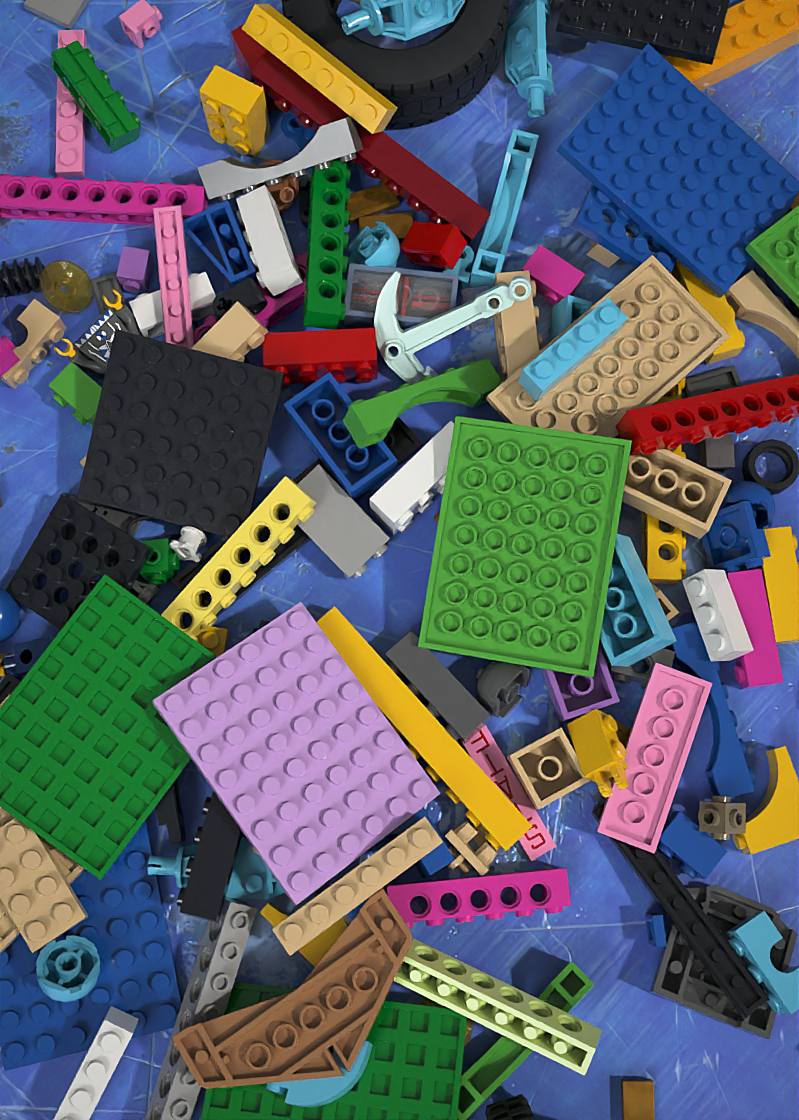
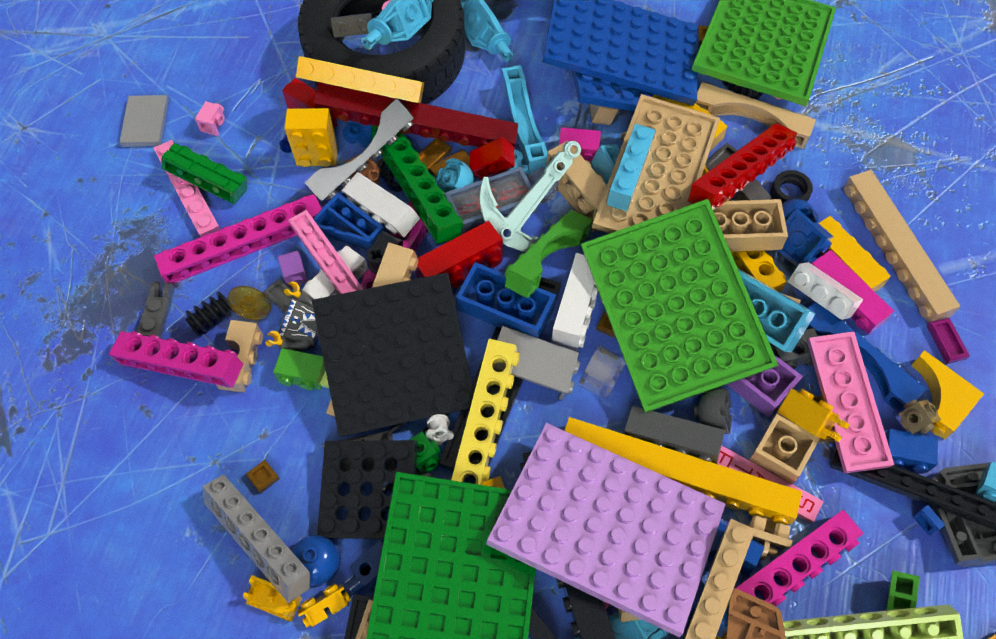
camera: 25 degrees left, 15 degrees down
none -> clear brick [578,345,626,398]

